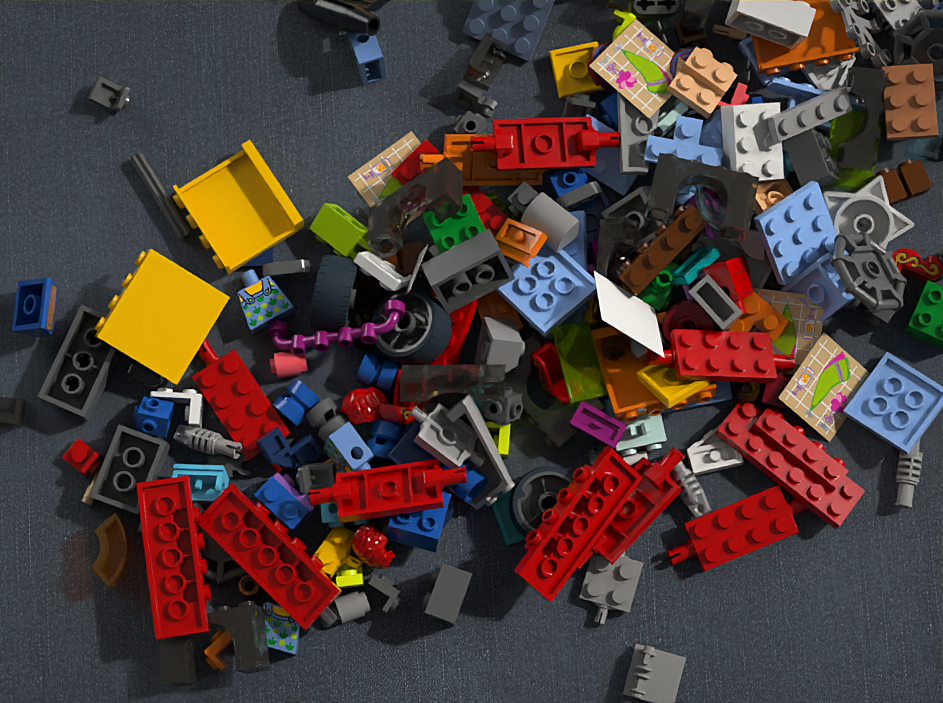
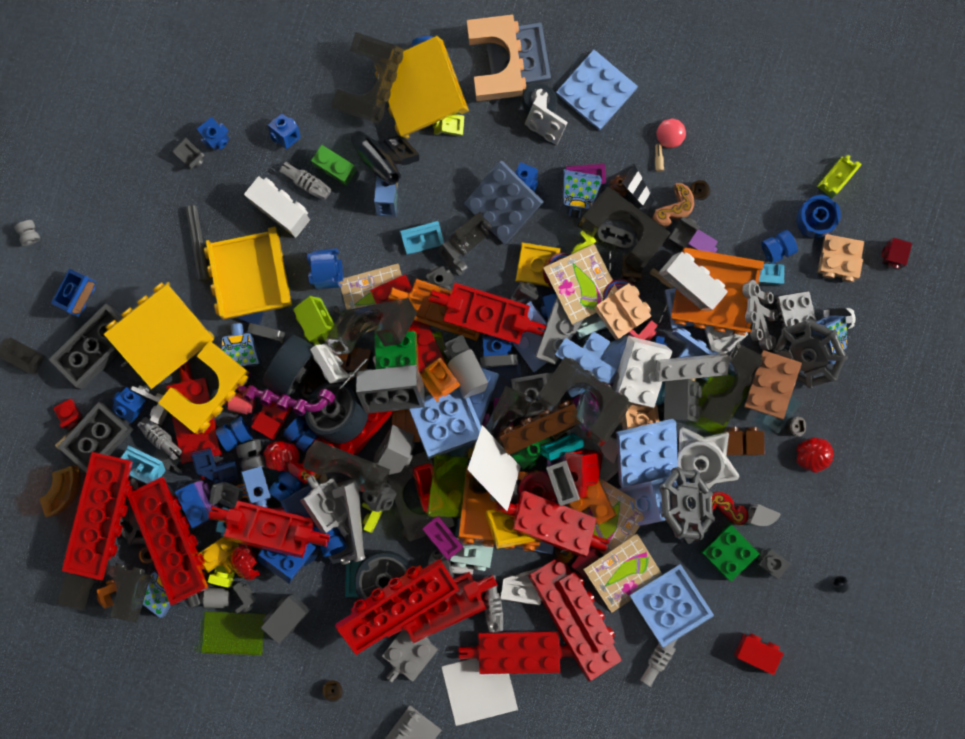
camera: 30 degrees right, 5 degrees up
none -> yellow arch [158,341,250,434]
none -> blue brick [197,117,230,151]
none -> clear neon green piece [202,611,265,656]
none -> white brick [244,176,310,238]
none -> red piece [251,402,293,440]
none -> blue brick [268,114,301,150]
none -> light grey hinge [280,162,331,200]
none -> blue brick [307,248,343,290]
none -> bright green brick [311,145,357,186]
none -> dark brown tile [322,680,343,702]
none -> medium azure hinge [400,221,444,255]
none -> white sticker [442,659,518,726]

